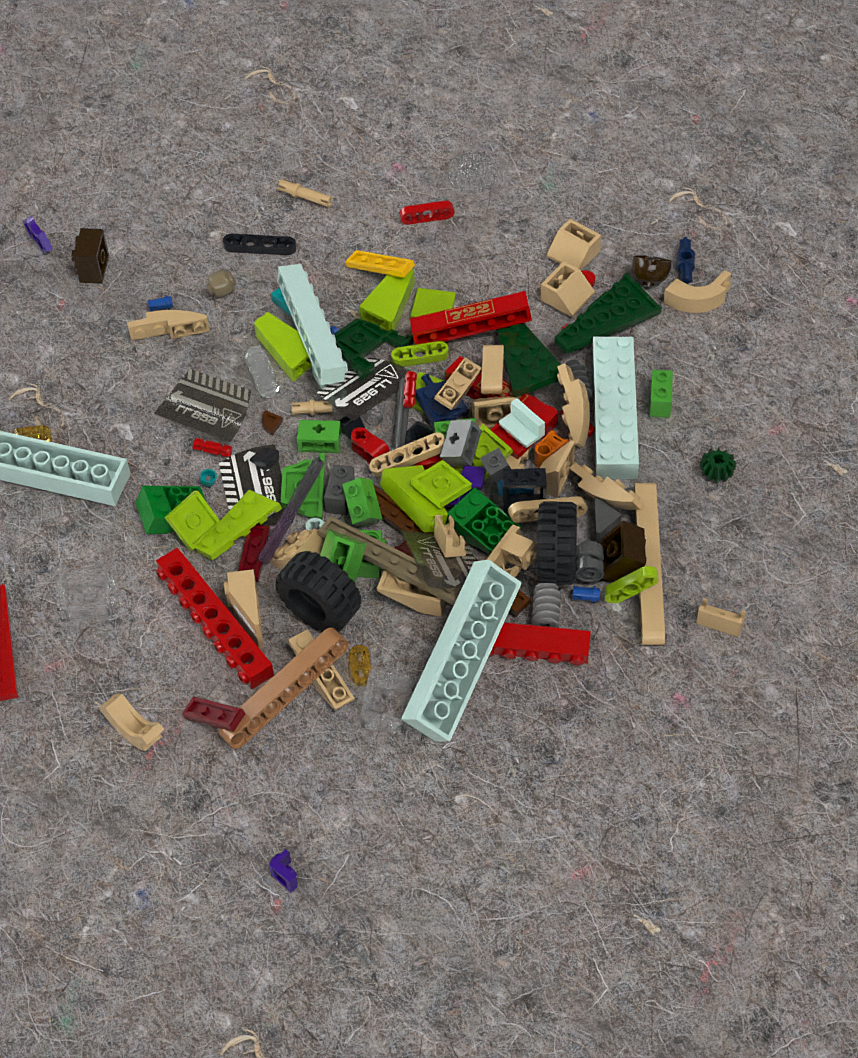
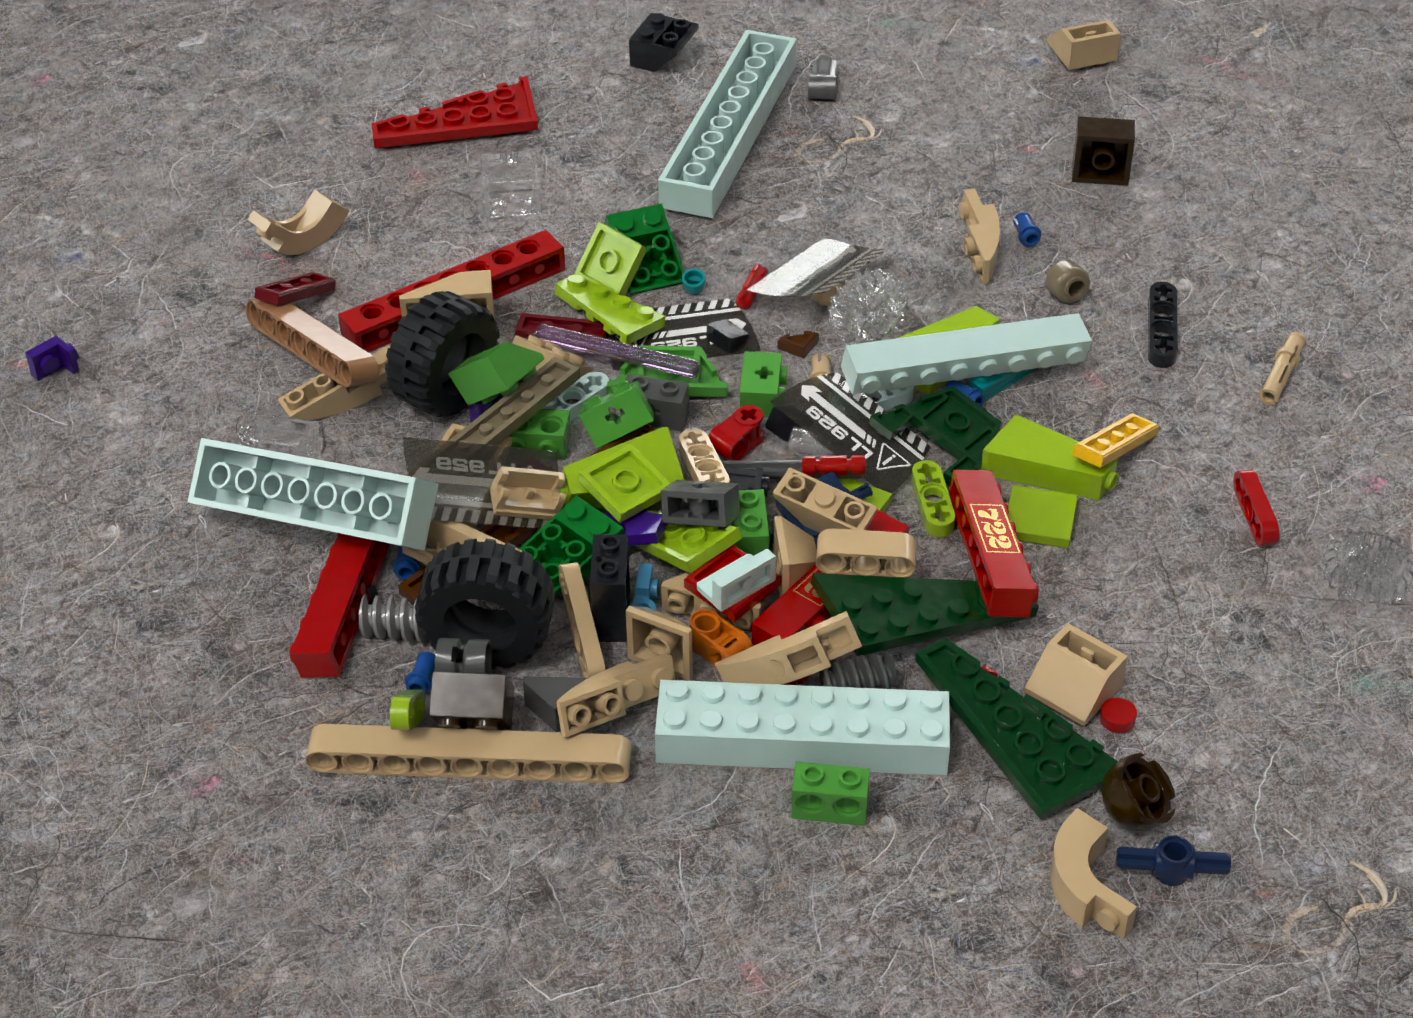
camera: 90 degrees right, 10 degrees down
clear yellow beam [12,425,51,442] -> none
dark purple tile [23,216,53,253] -> none
clear yellow beam [349,645,372,687] -> none
dark grey brick [480,448,511,483] -> none
tan slope [547,219,601,271] -> none
tan hinge [696,598,746,637] -> none
dark green gear [700,447,736,483] -> none

